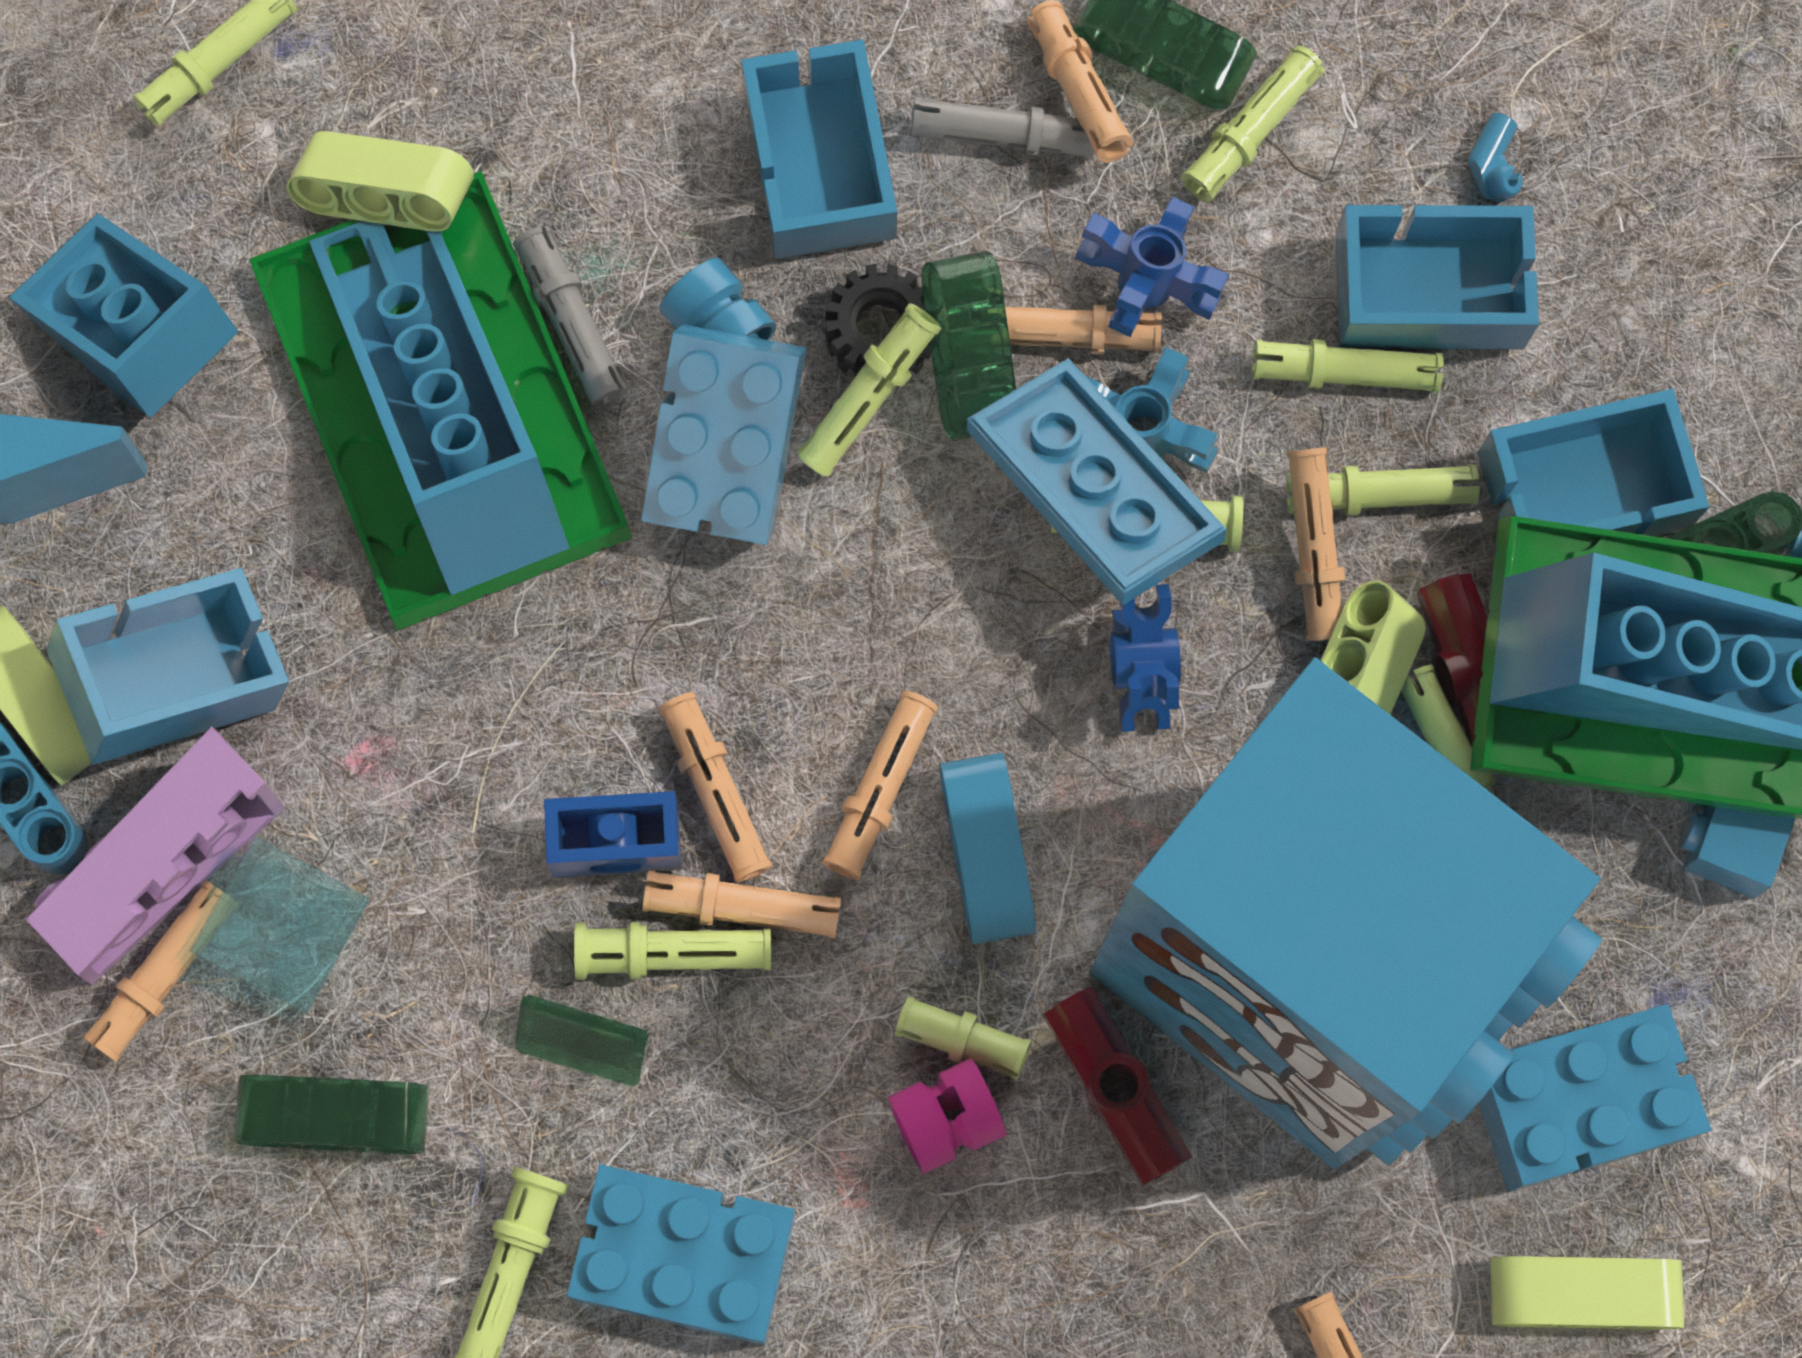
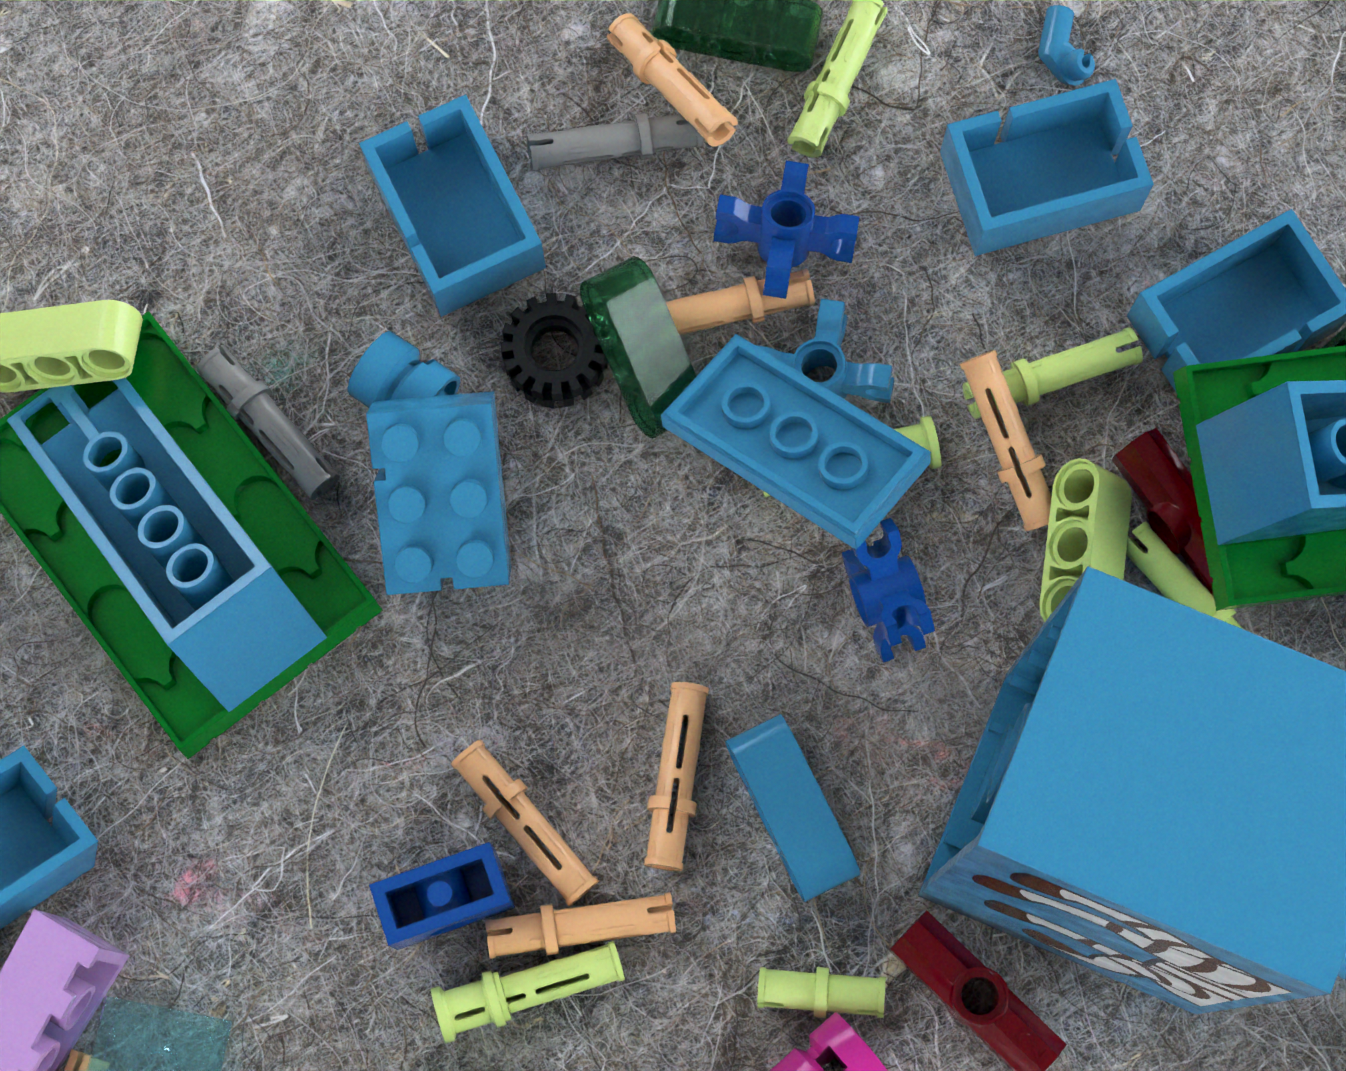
camera: 10 degrees left, 0 degrees up
yellowish green pin [797,303,941,476] -> none
yellowish green pin [1251,339,1444,393] -> none

